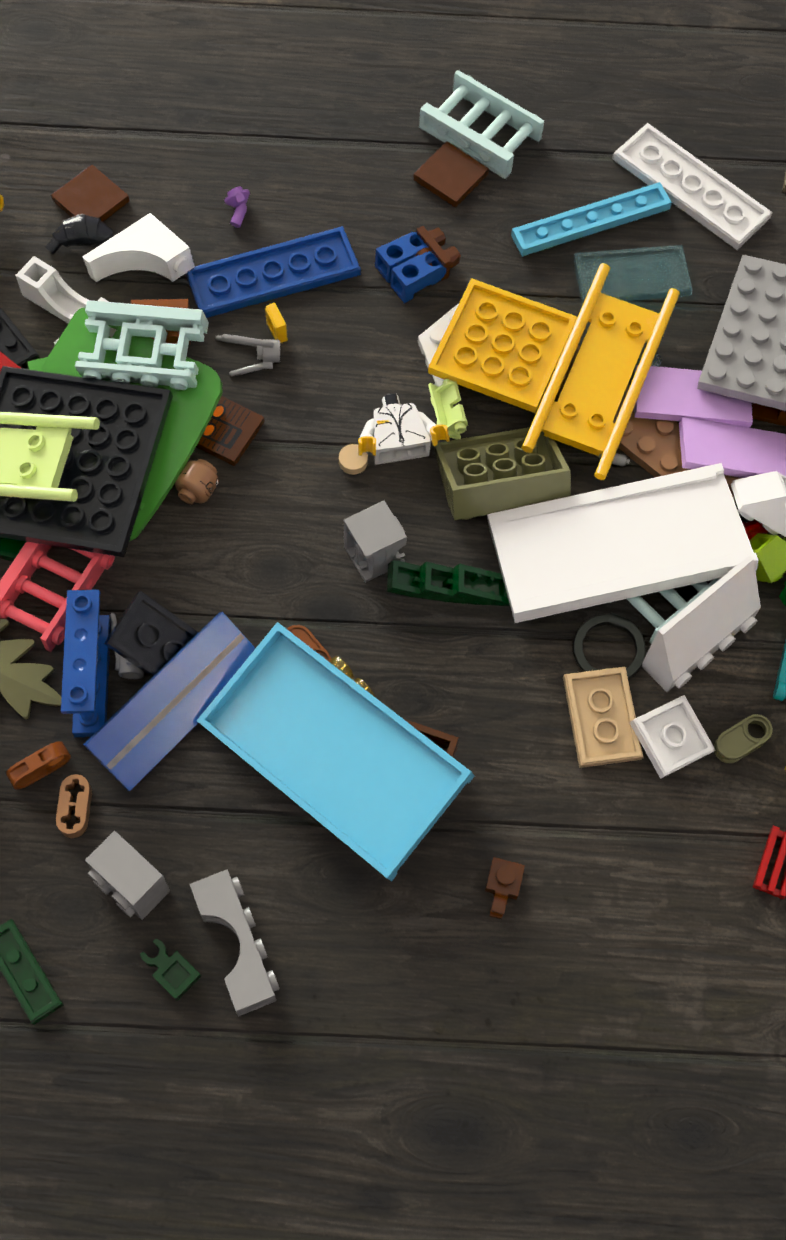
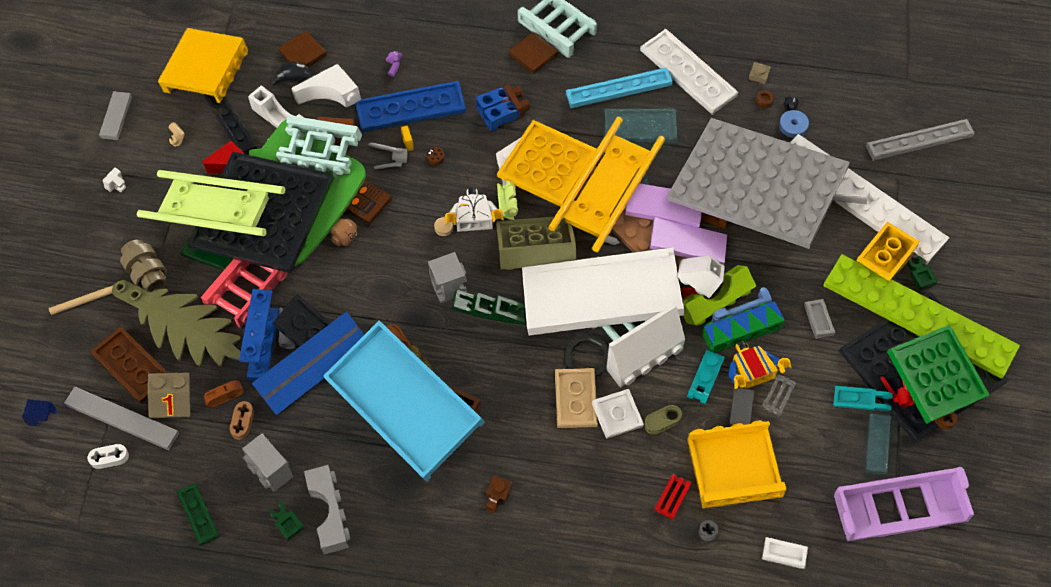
camera: 10 degrees right, 5 degrees down
none -> reddish brown tile [426,147,445,165]

